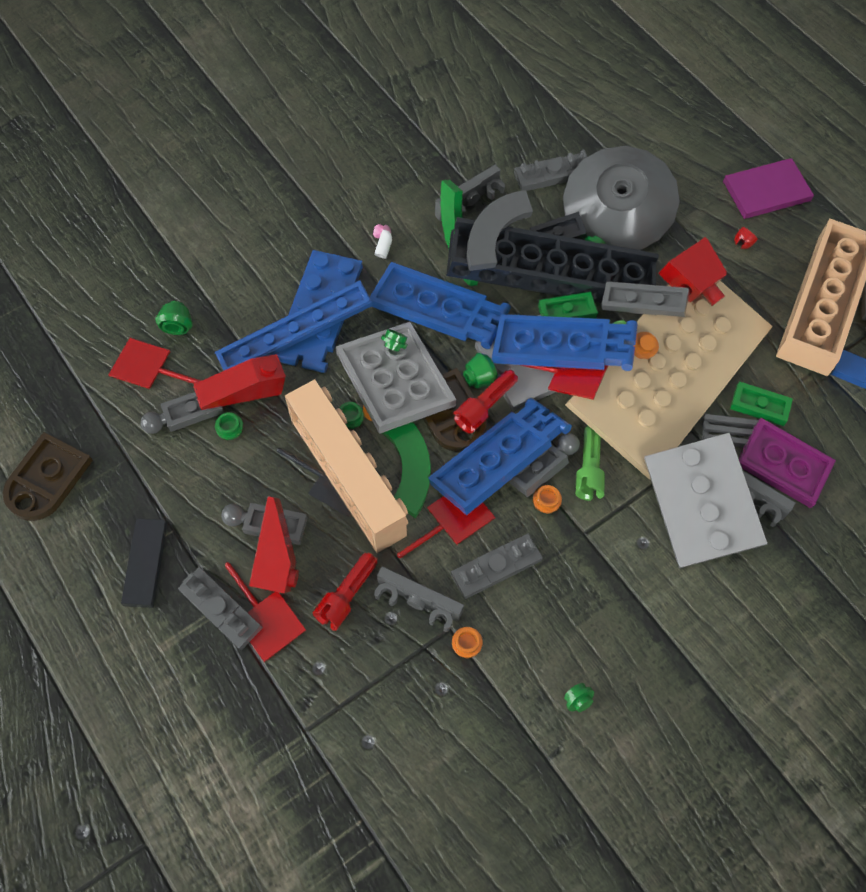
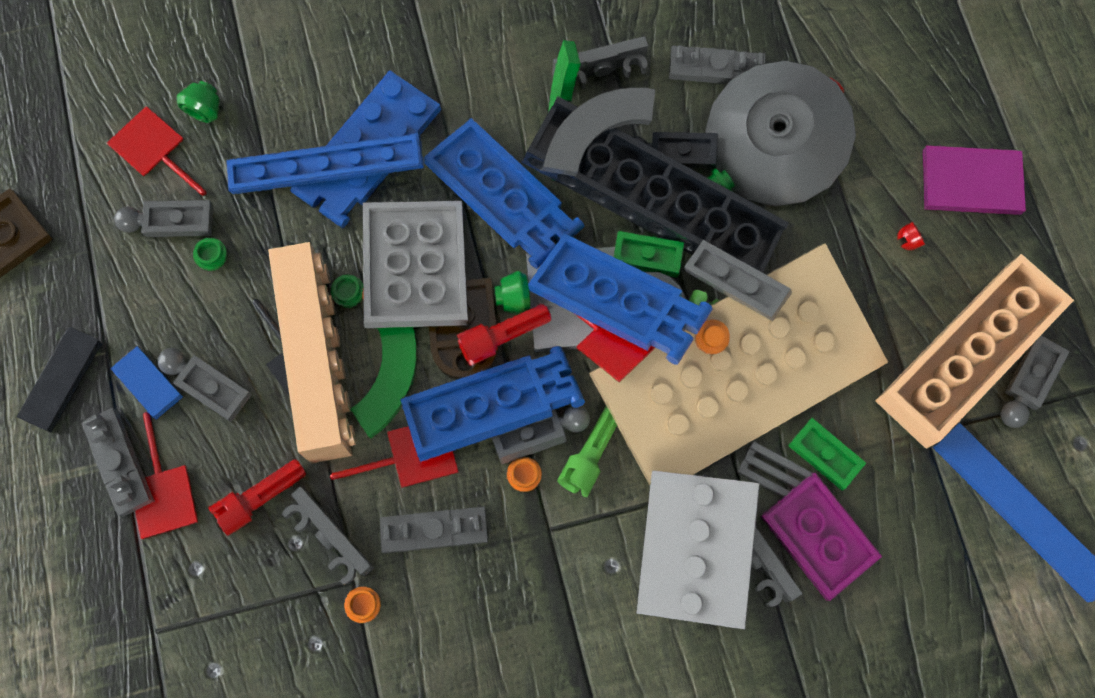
camera: 20 degrees right, 10 degrees up
red slope [193,354,286,410] -> none
red slope [249,496,299,593] -> none
white arm [373,224,392,259] -> none
green plate [381,329,408,352] -> none
red torso [659,237,727,306] -> none
none -> blue tile [110,346,183,420]

